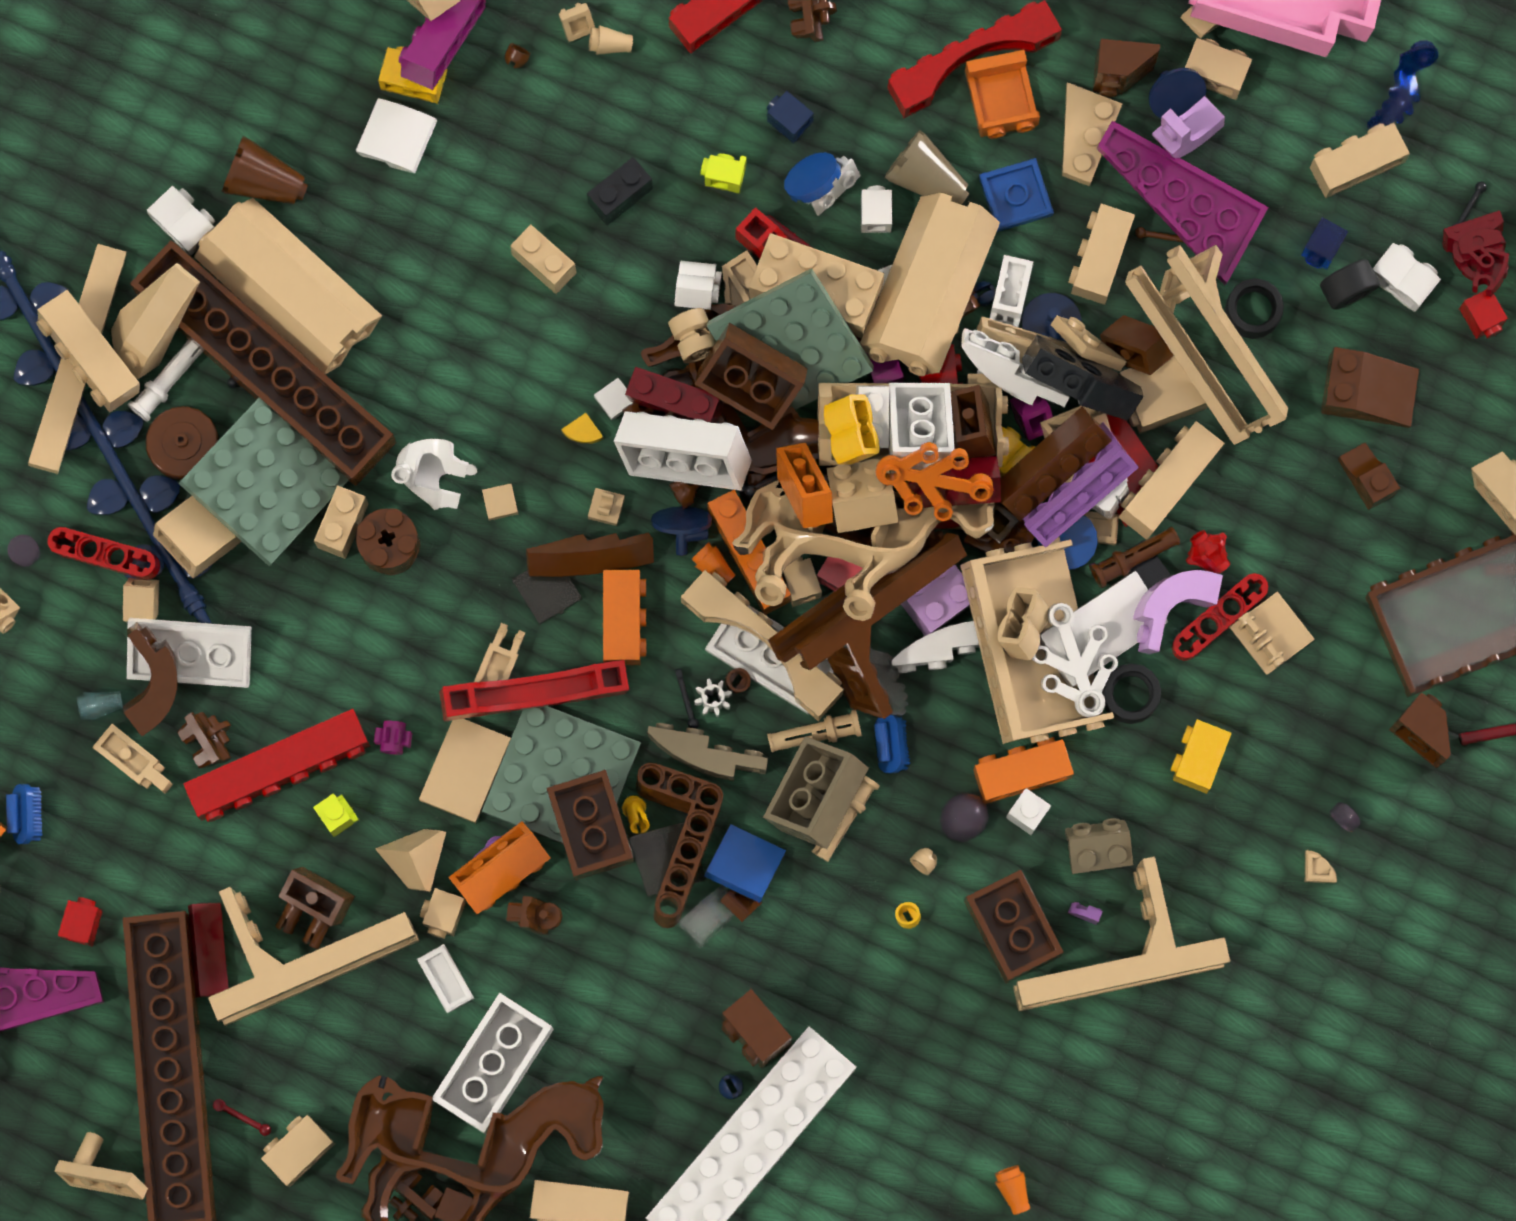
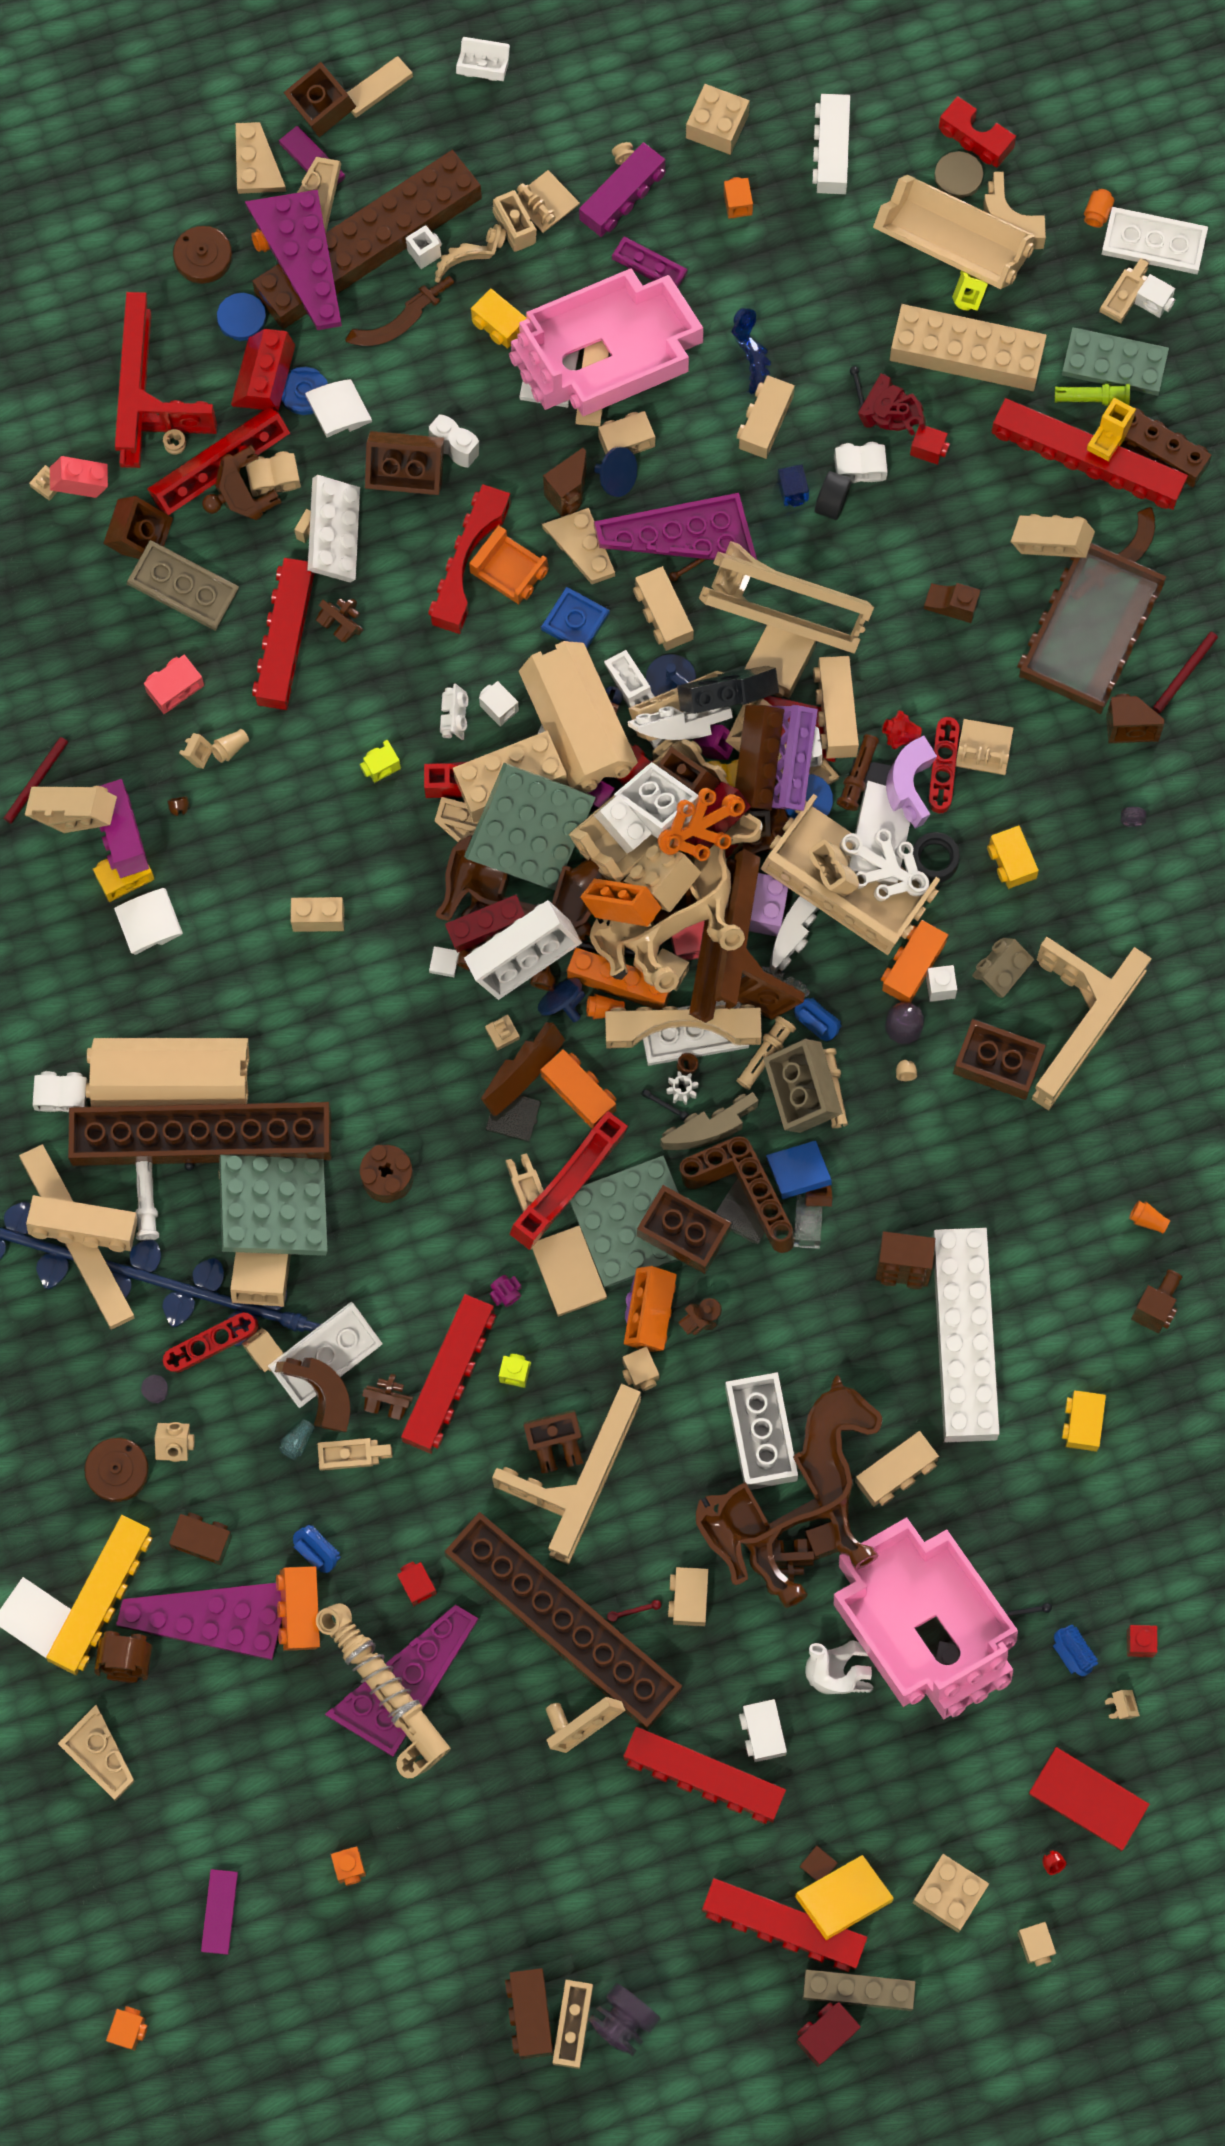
camera: 40 degrees left, 5 degrees down
tan wedge [111,263,200,379] -> none
reddish brown wheel [146,406,220,480] -> none
dark red tile [188,903,228,998] -> none
reddish brown cone [221,136,308,204] -> none
tan brick [314,485,369,559] -> none
tan slope [375,829,446,892] -> none
white piece [391,439,477,510] -> none
white tile [417,944,475,1014] -> none
tan tile [482,483,518,521] -> none
yellow tile [561,413,603,444] -> none
black brick [587,157,653,226] -> none
yellow pin [622,796,650,834] -> none
tan wheel [668,308,716,363] -> none
white brick [675,261,722,310] -> none
reddish brown brick [694,322,808,430] -> none
dark blue hinge [719,1074,743,1100] -> none
black hinge [744,474,778,496] -> none
dark blue brick [766,91,814,143] -> none
blue tile [784,152,841,203] -> none
yellow brick [824,395,879,465] -> none
dark tan cone [885,130,969,205] -> none
yellow hinge [895,902,921,929] -> none
tan wing [1051,315,1127,371] -> none
medium lavender tile [1068,902,1102,925] -> none
reddish brown brick [1100,315,1174,375] -> none
lavender arch [1152,96,1225,158] -> none
black tyre [1225,278,1284,339] -> none
tan tile [1304,850,1337,883] -> none
reddish brown slope [1321,347,1419,428] -> none

